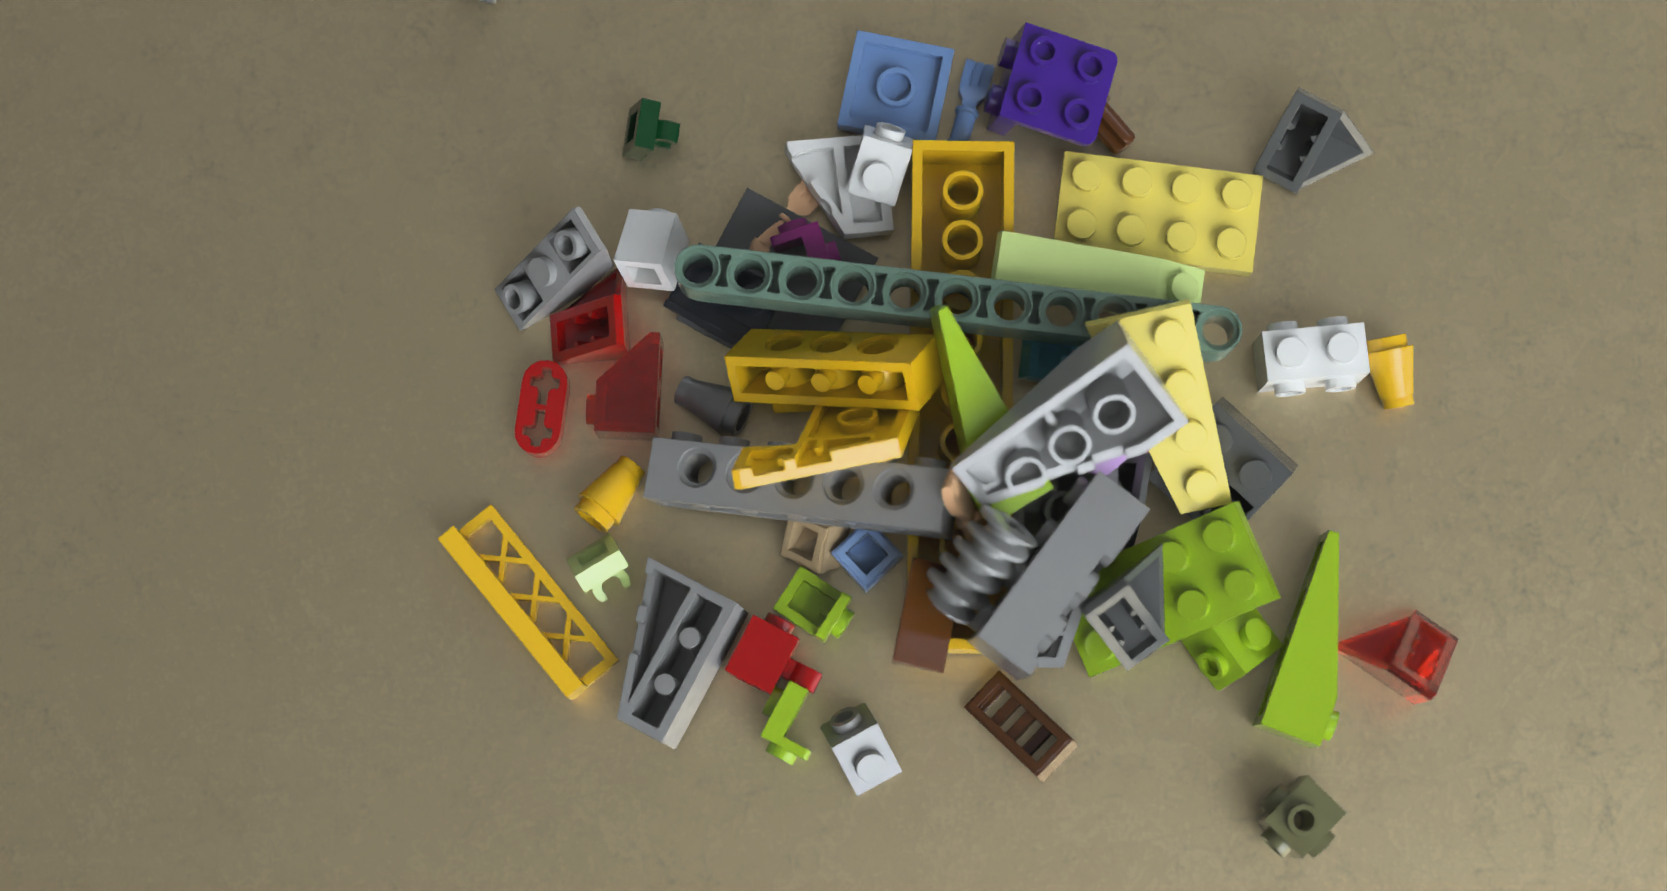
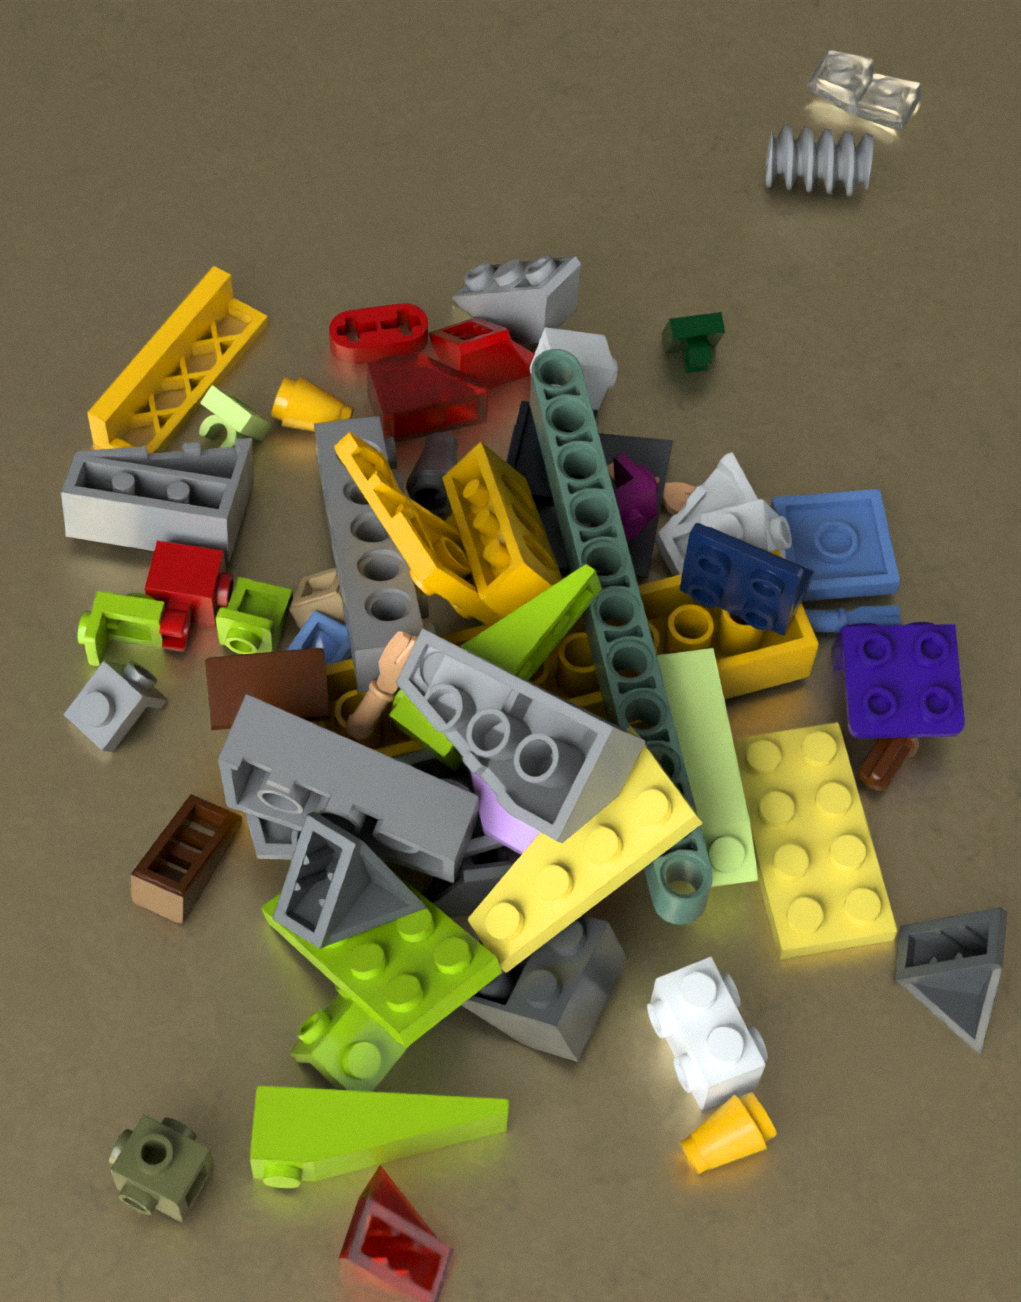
camera: 65 degrees right, 20 degrees down
light grey piece [926,505,1038,625] -> none
none -> dark blue bracket [679,523,814,636]

